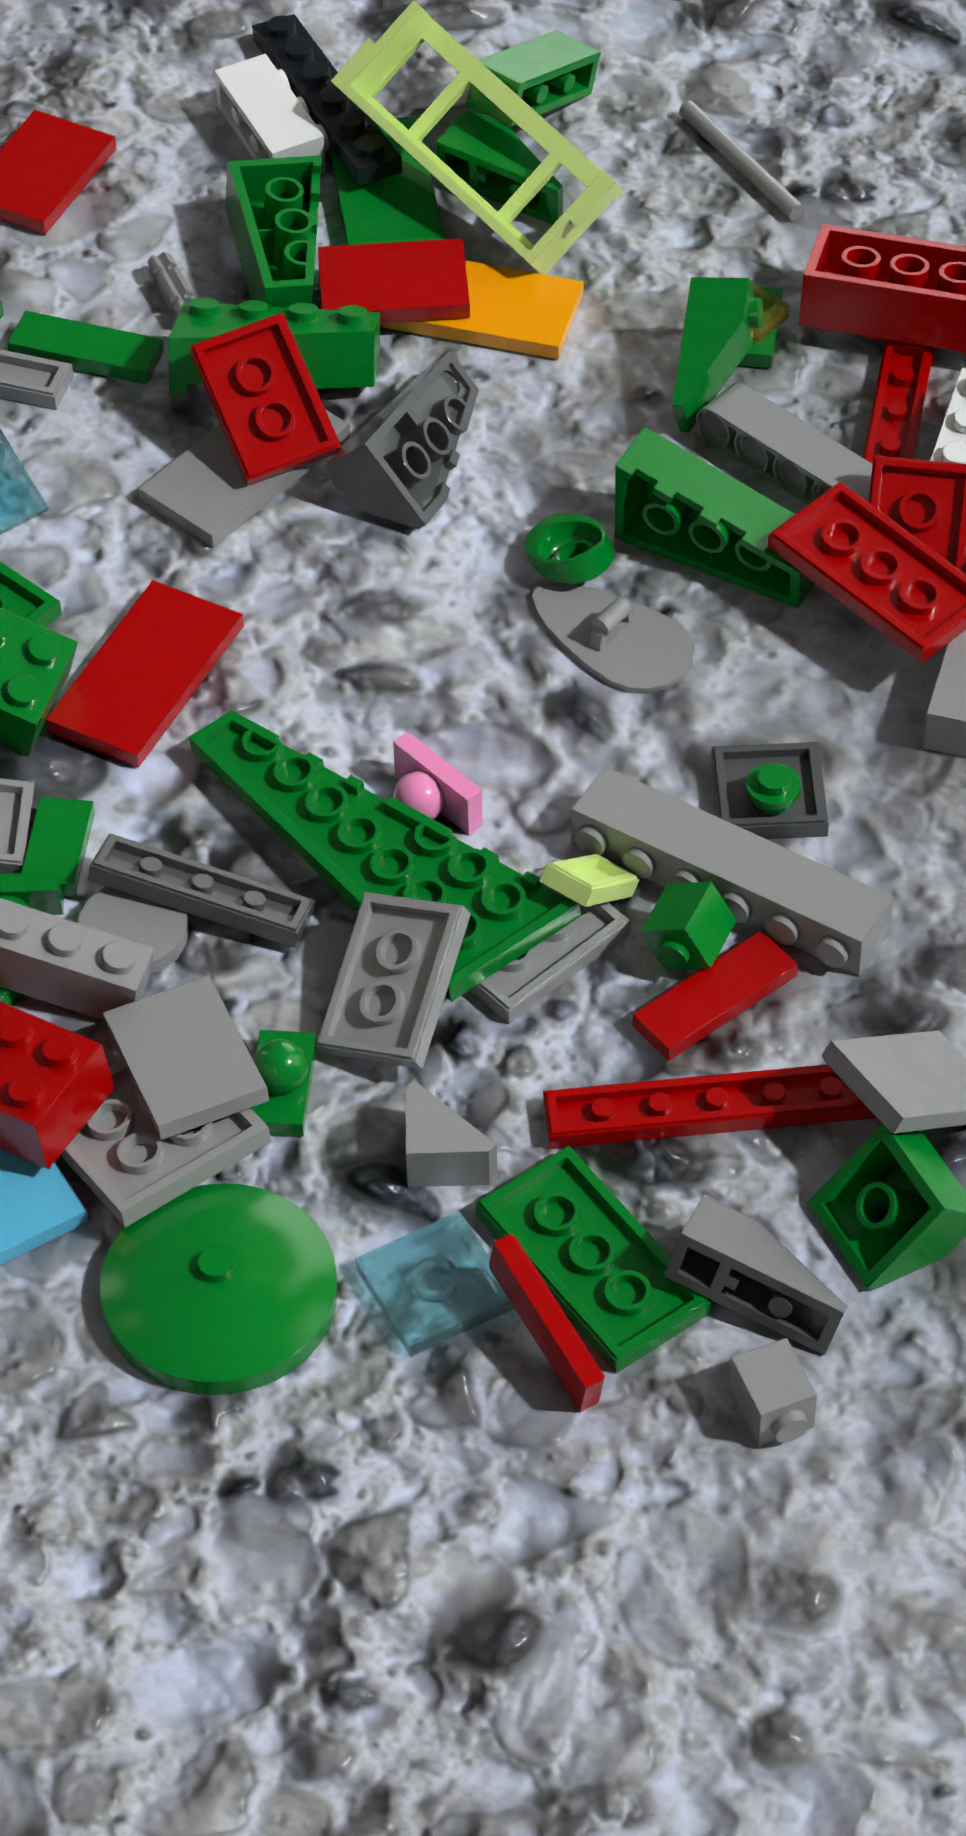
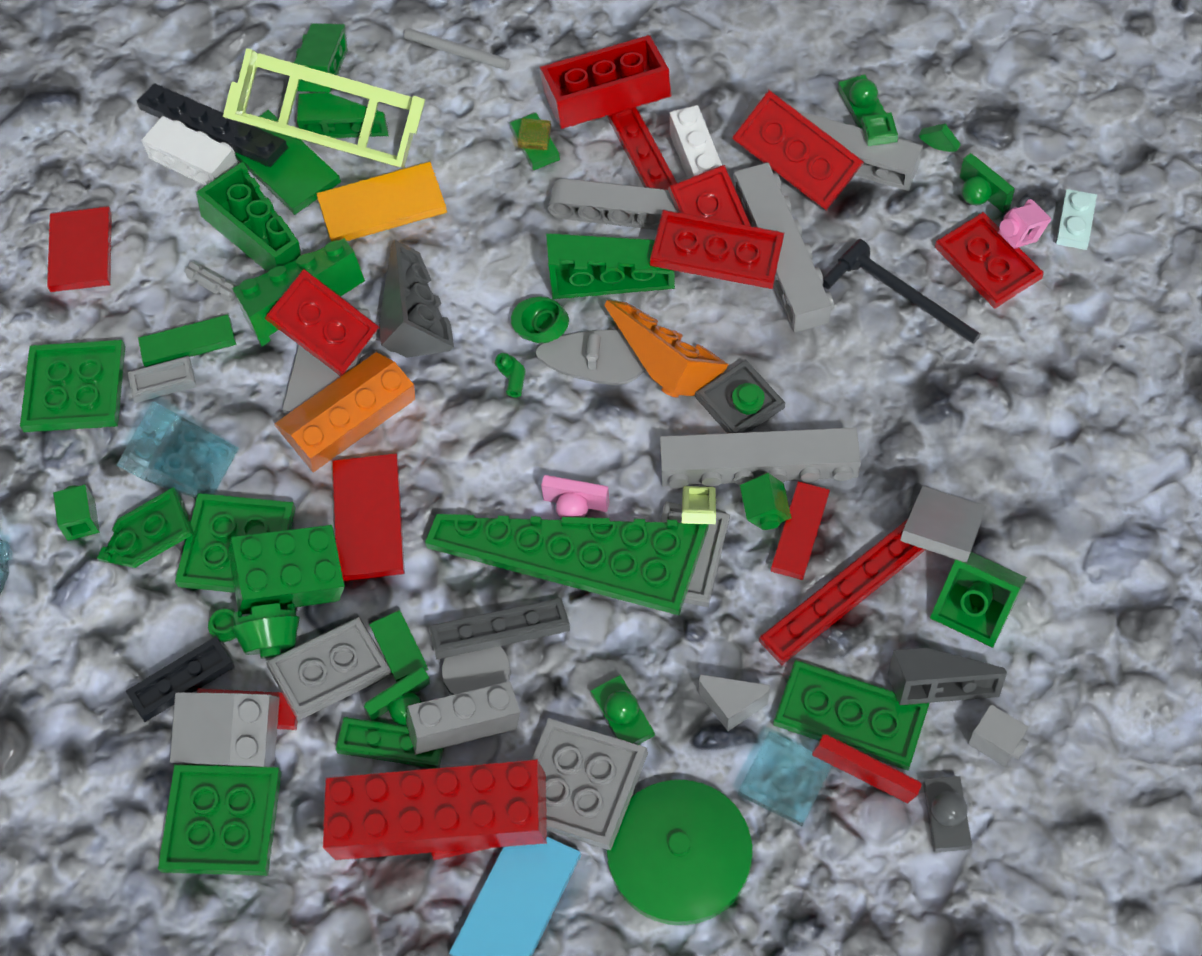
camera: 30 degrees left, 10 degrees up
light grey tile [103,975,270,1140] -> none
light grey tile [315,892,471,1069] -> none
red tile [318,238,470,323] -> none
green slope [672,277,763,432] -> none
none -> orange slope [274,352,415,473]
none -> green arm [495,353,526,398]
none -> orange wedge [604,300,729,398]
none -> dark grey tile [923,776,972,853]

